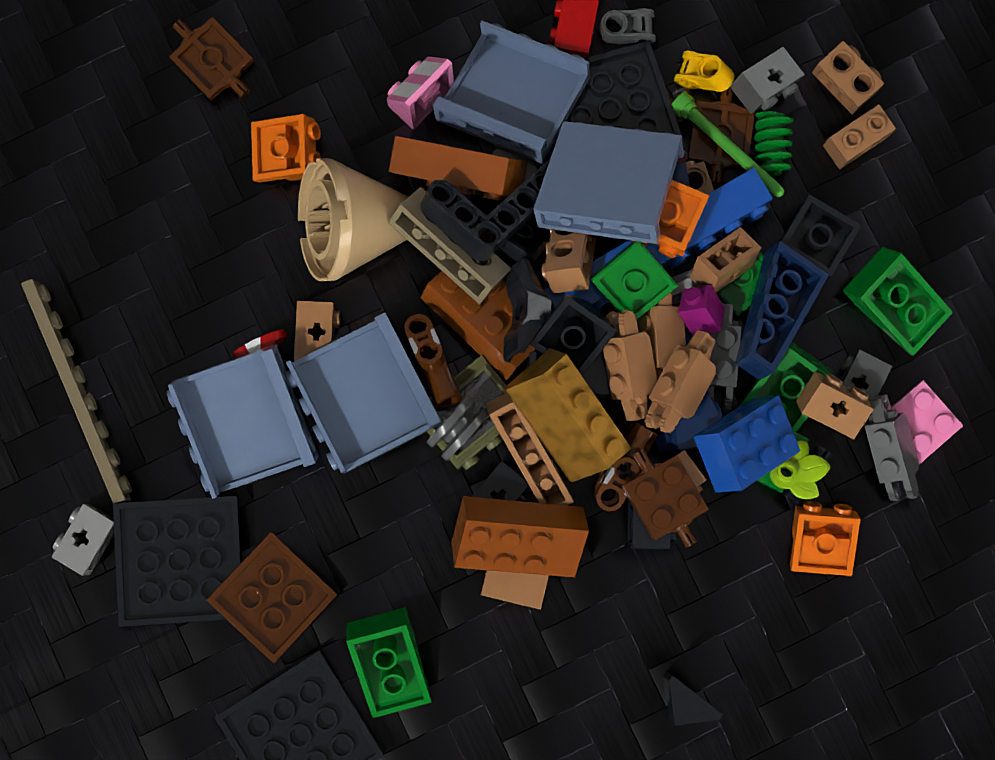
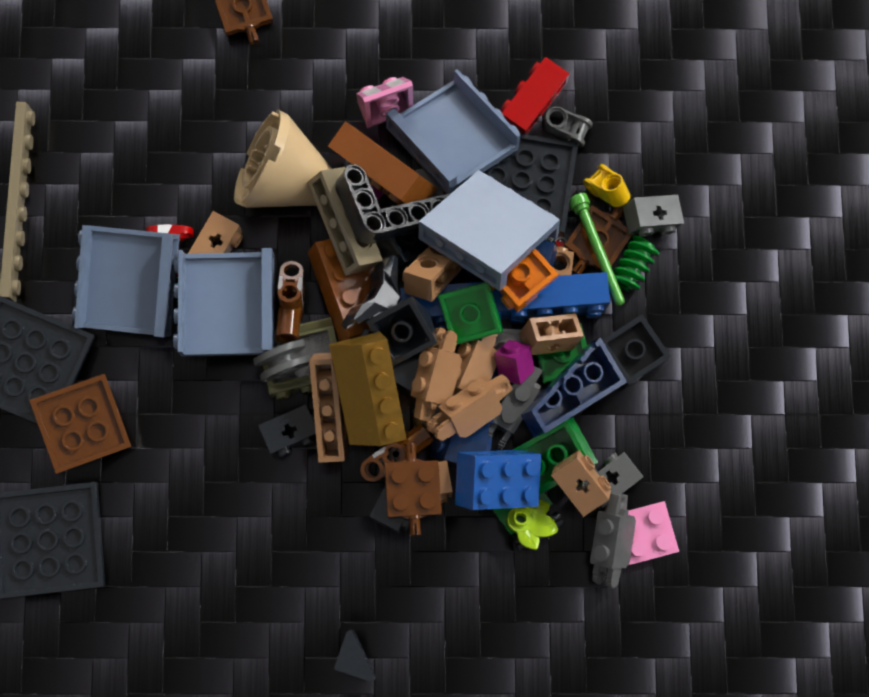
camera: 25 degrees right, 5 degrees down
orange plate [251,114,321,183] -> none
green slope [346,607,431,718] -> none
dark orange brick [451,496,589,578] -> none
medium nougat brick [481,570,549,610] -> none
orange plate [790,501,860,576] -> none
medium nougat brick [812,41,884,115] -> none
medium nougat brick [823,105,896,169] -> none
green slope [843,247,953,356] -> none

